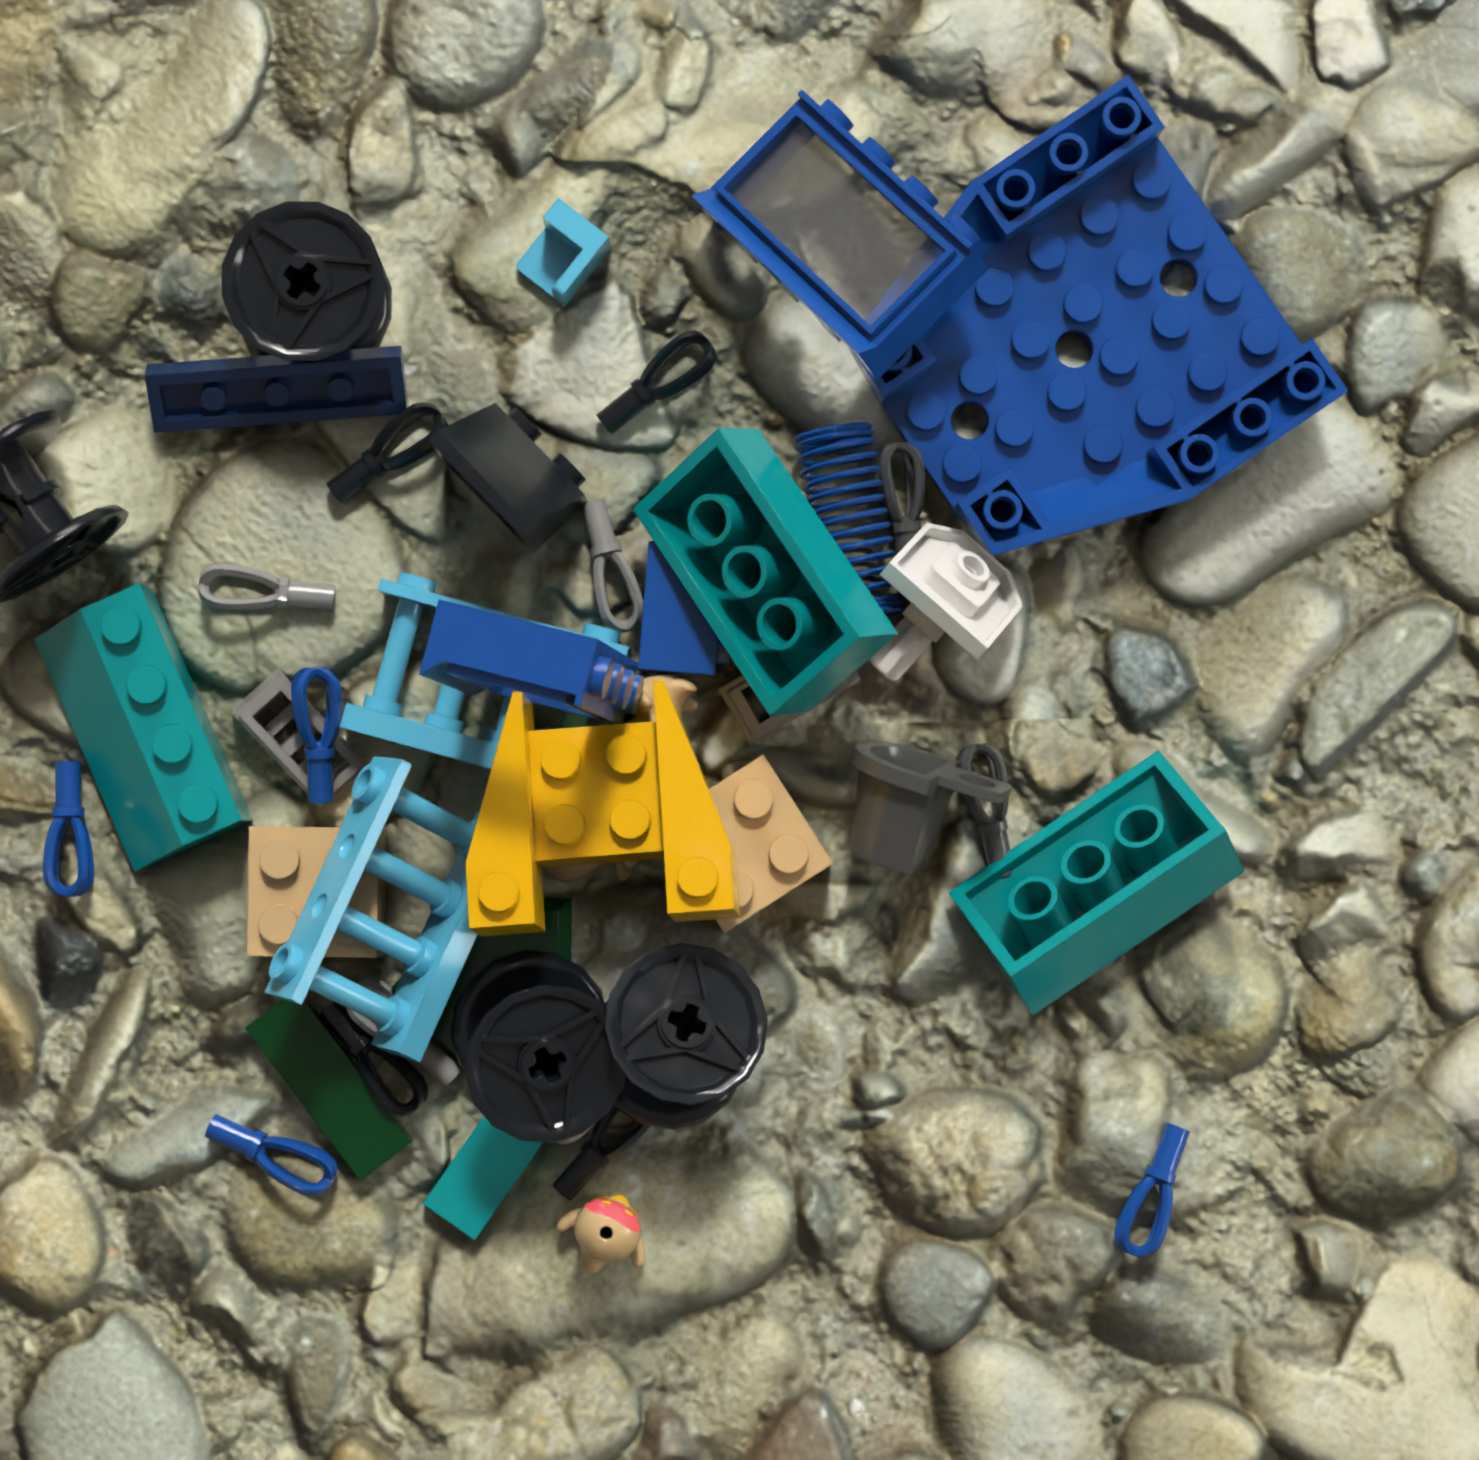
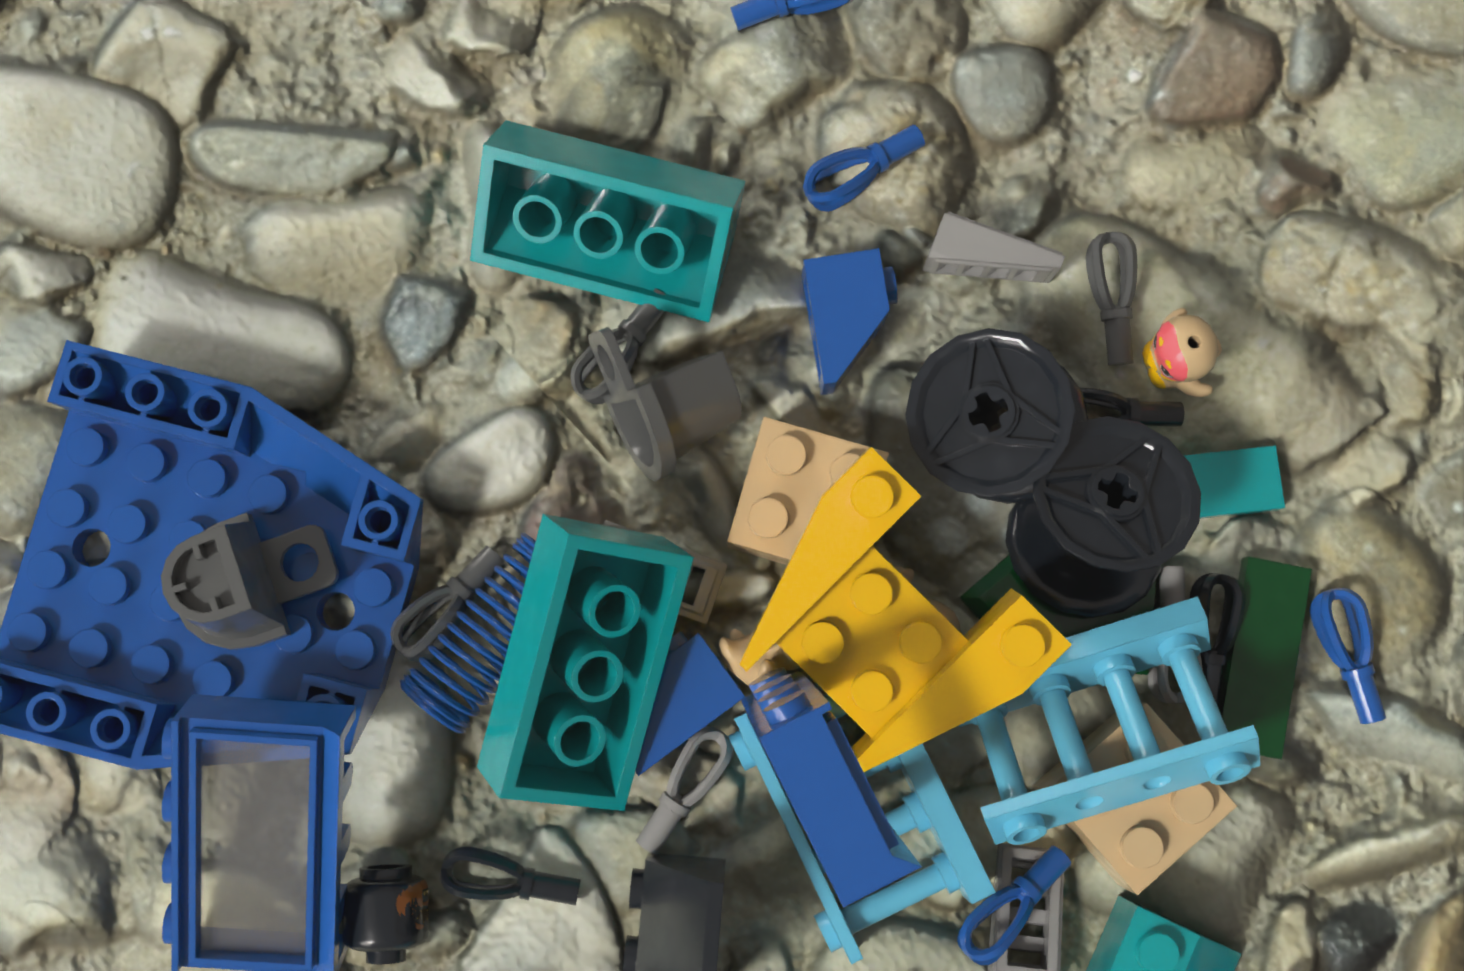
camera: 125 degrees left, 5 degrees down
white piece [870,522,1023,681] -> none
none -> dark grey container [161,512,339,650]
none -> black head [342,864,429,965]
none -> blue slope [801,248,898,395]
none -> blue piece [803,124,925,212]
none -> light grey slope [922,212,1065,283]
none -> dark grey piece [1086,232,1138,366]

